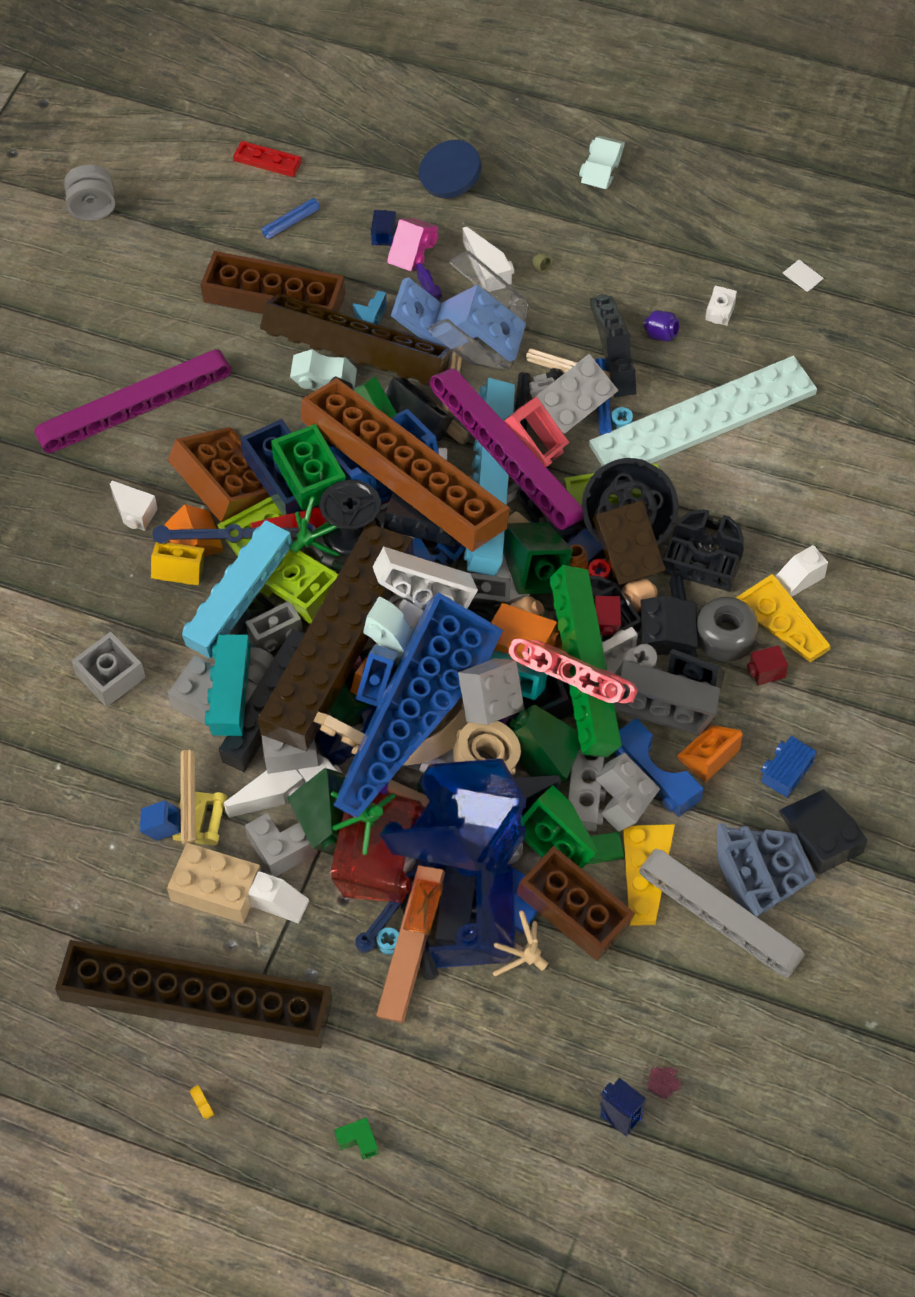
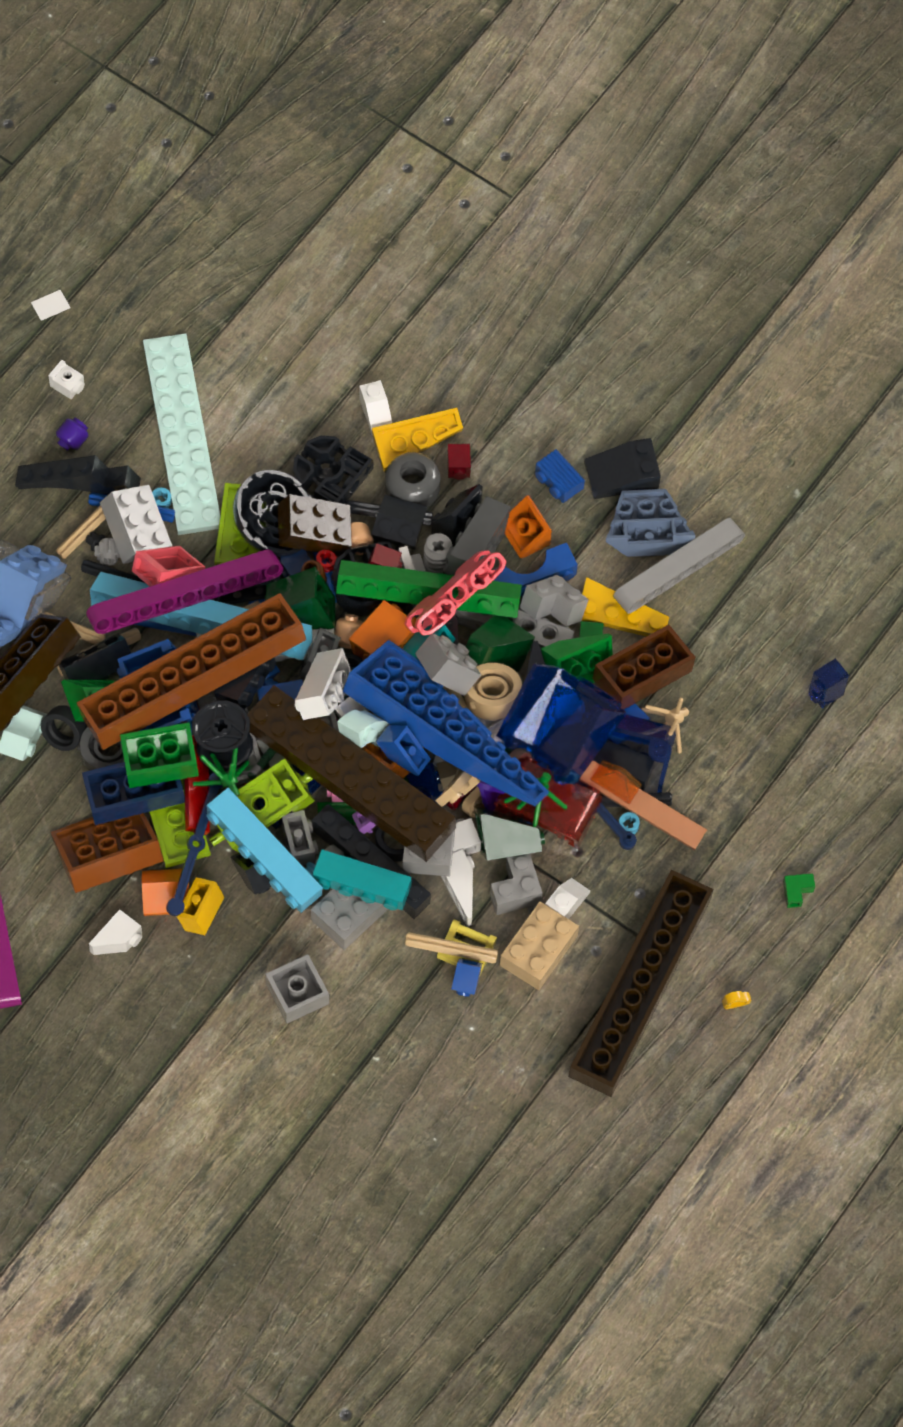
camera: 80 degrees left, 5 degrees up
clear pink plant [647,1067,681,1099] -> none

